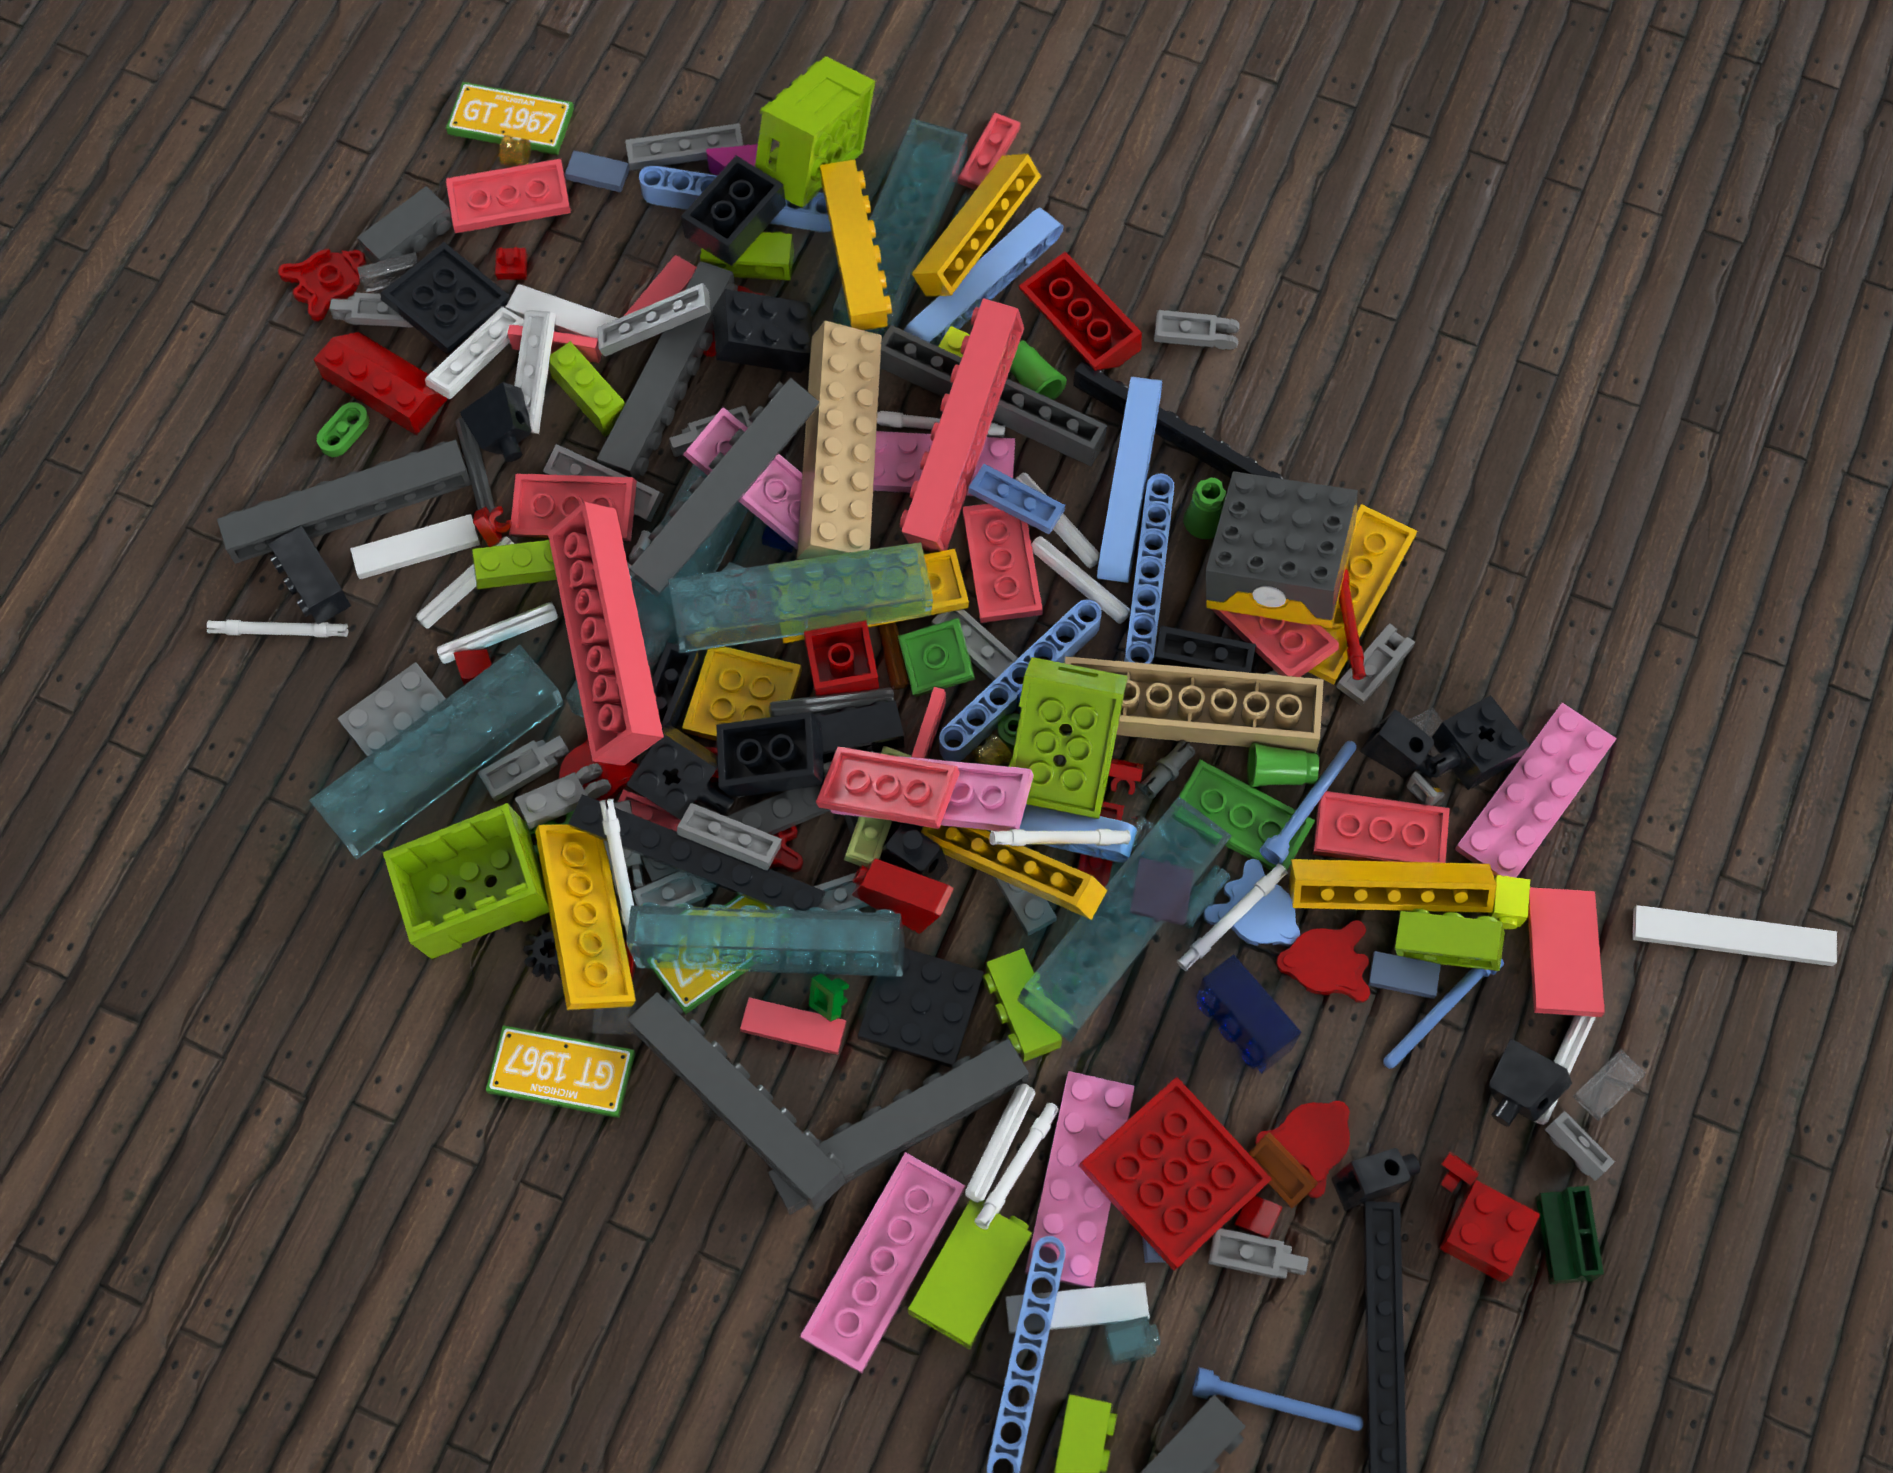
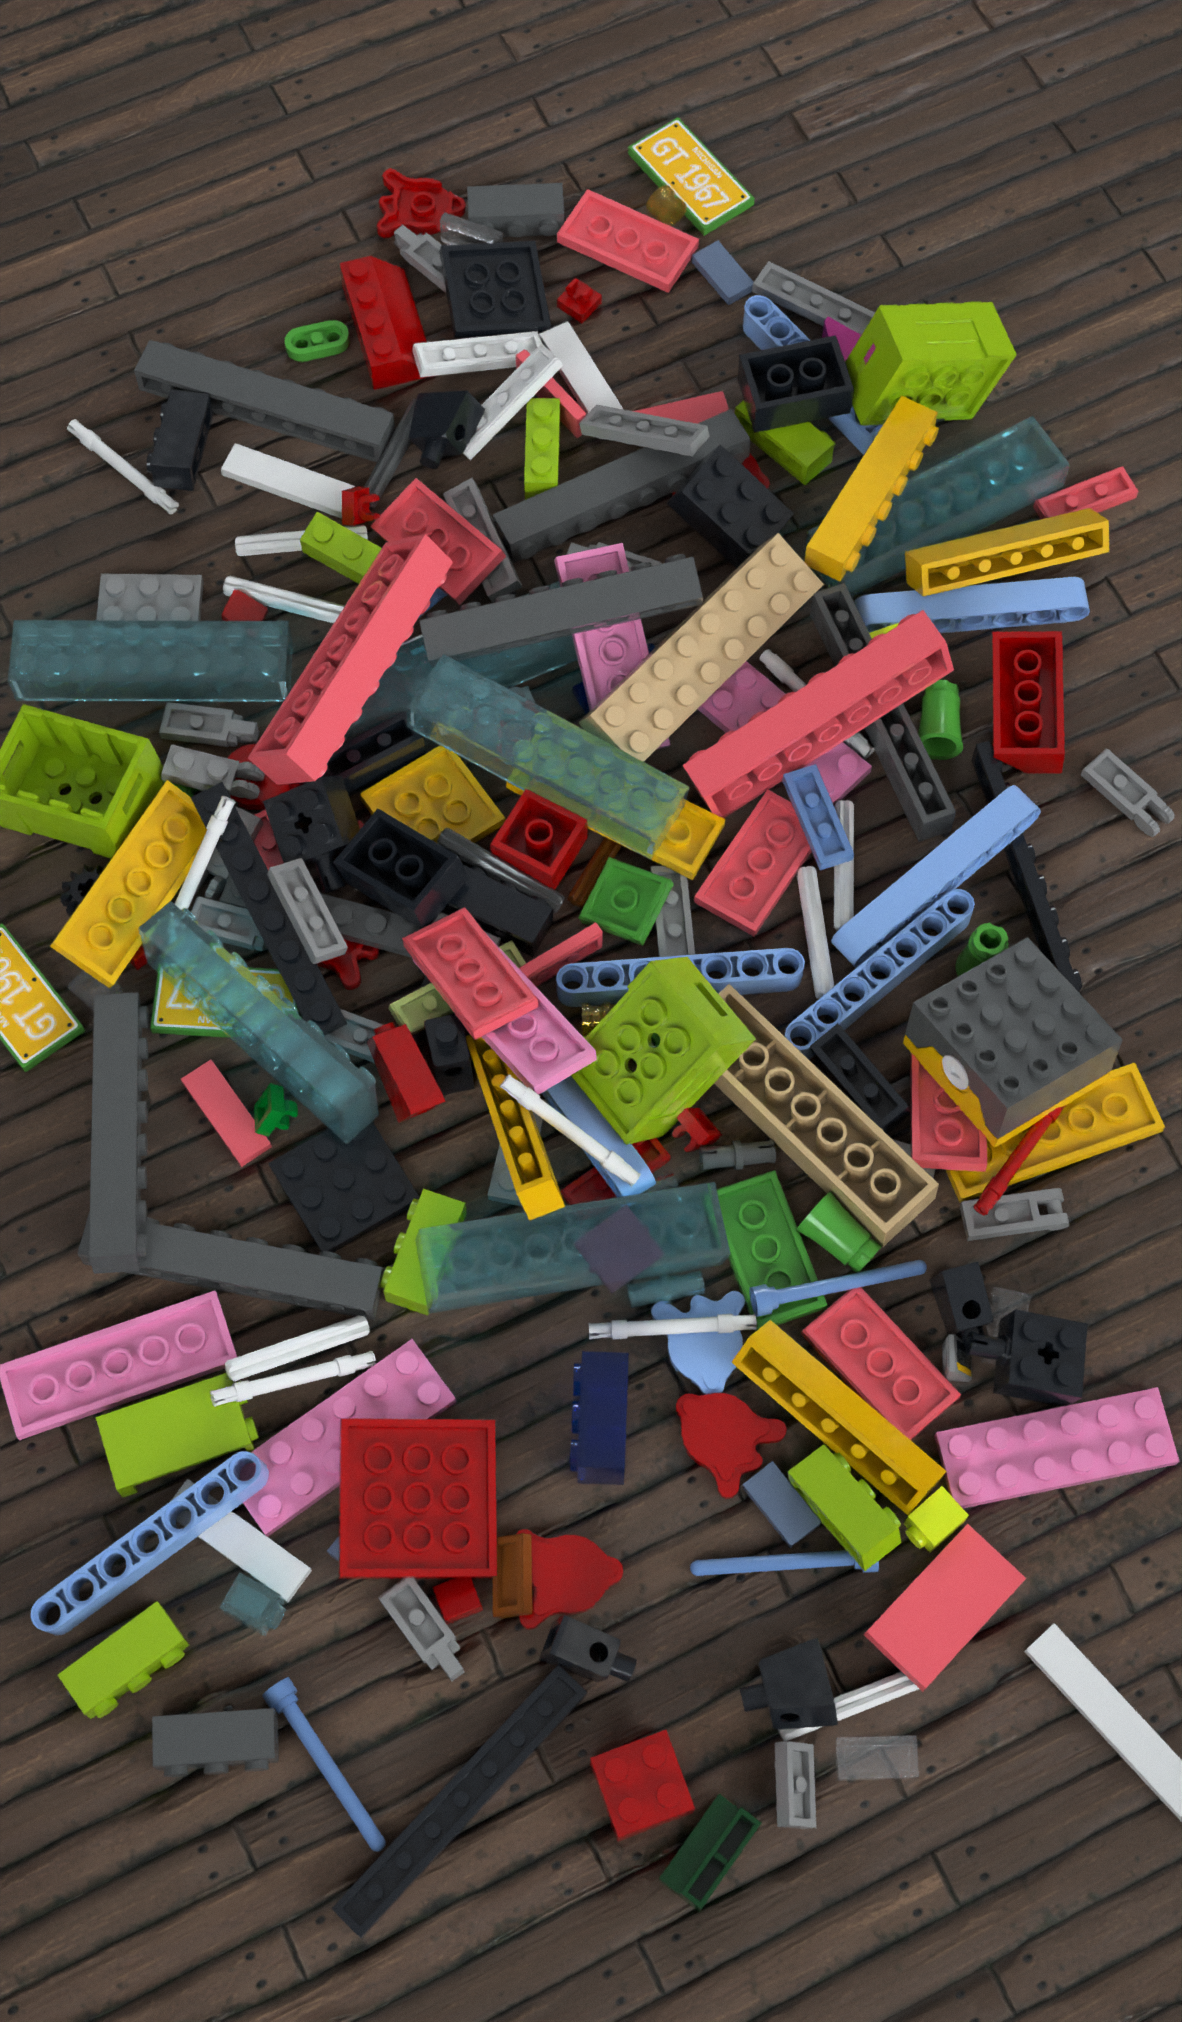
camera: 40 degrees right, 0 degrees up
red tile [1441,1151,1479,1192] -> none

